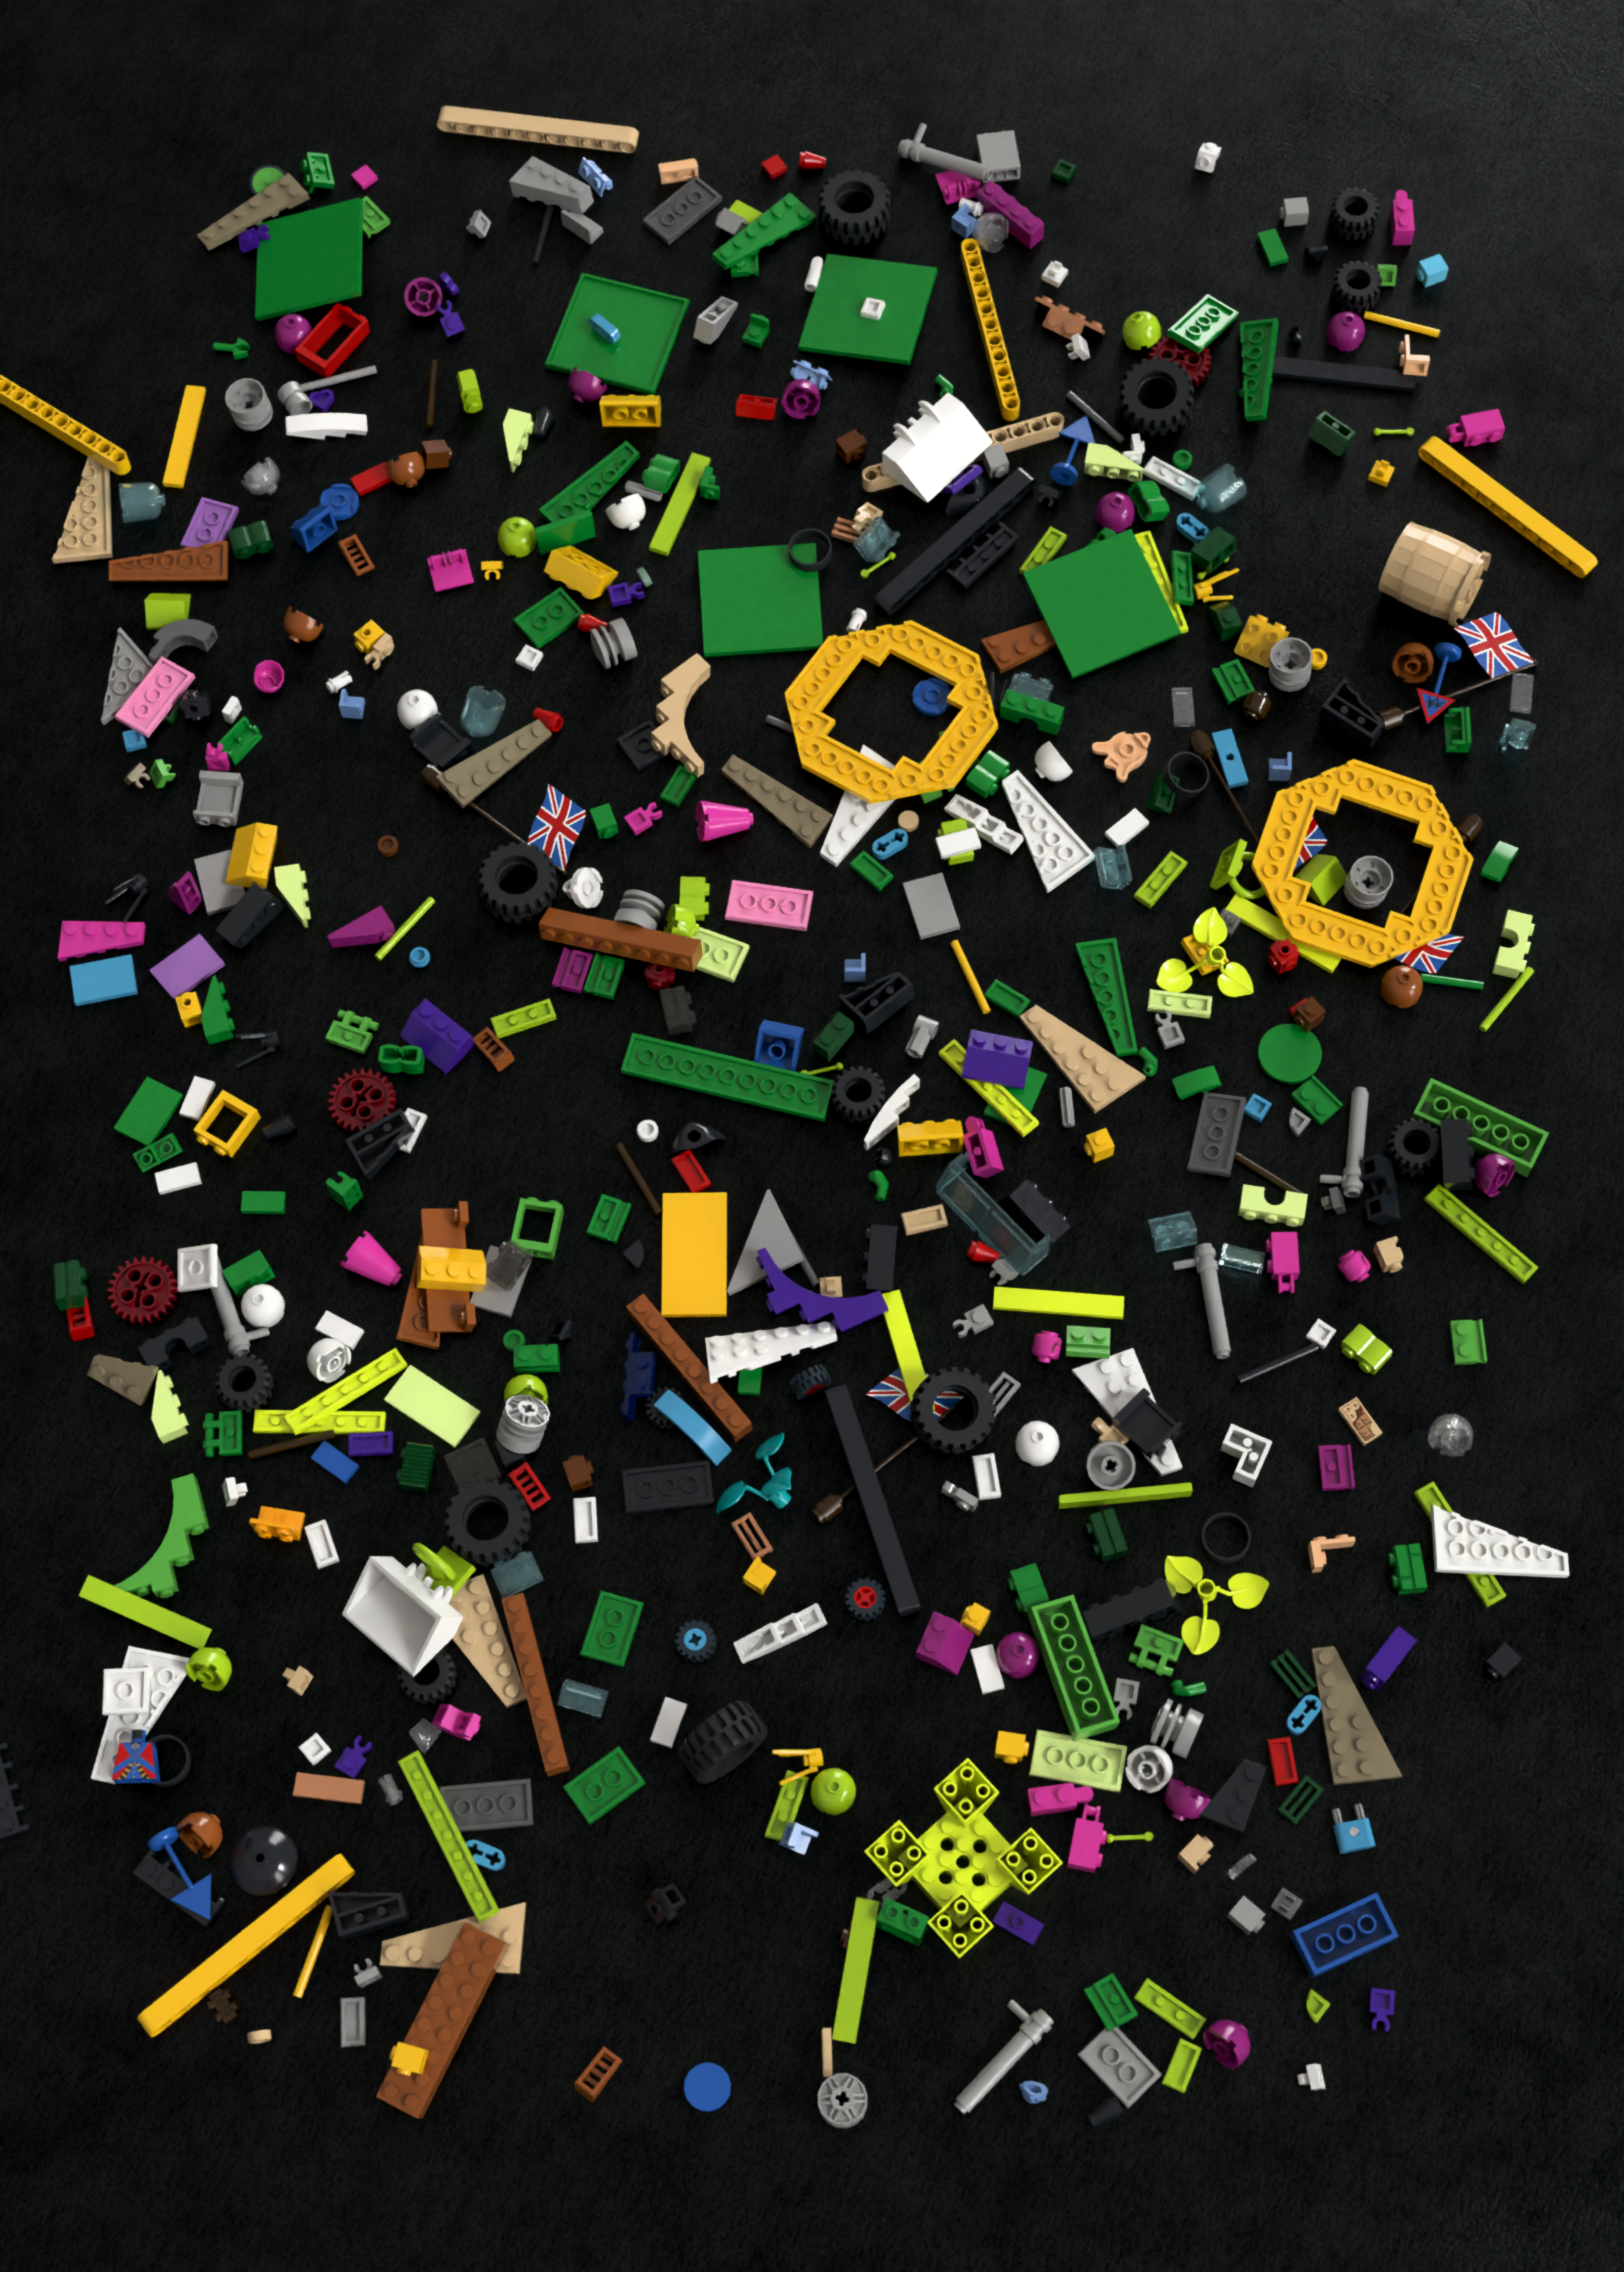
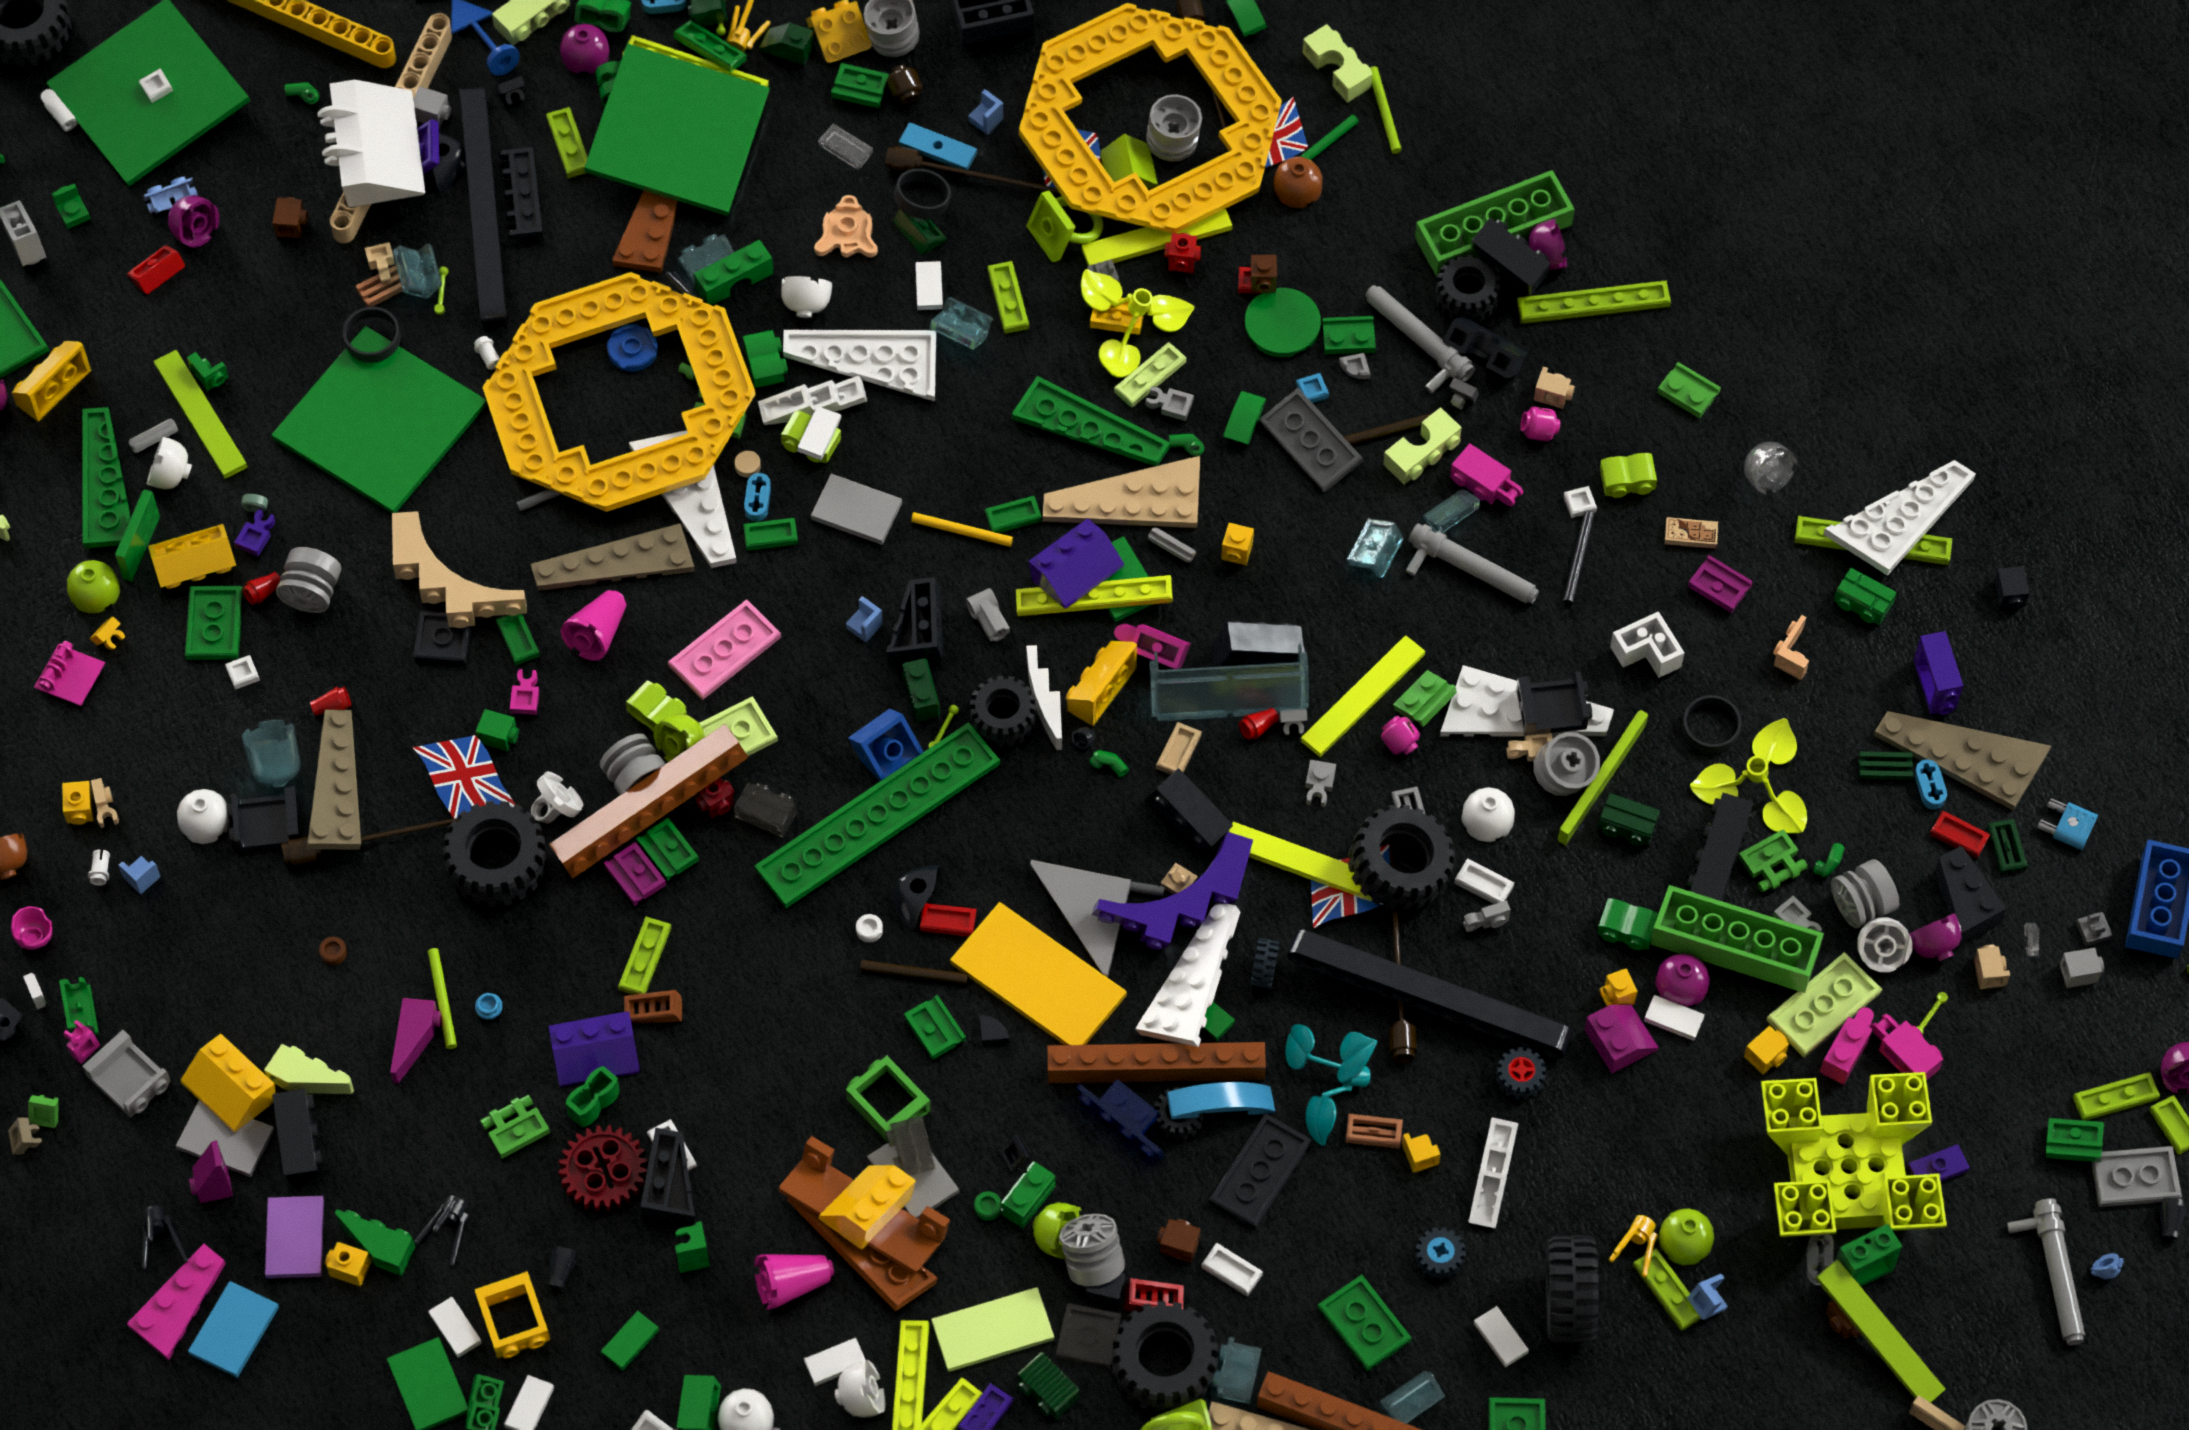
camera: 55 degrees left, 5 degrees down
green brick [642,454,680,493] -> none

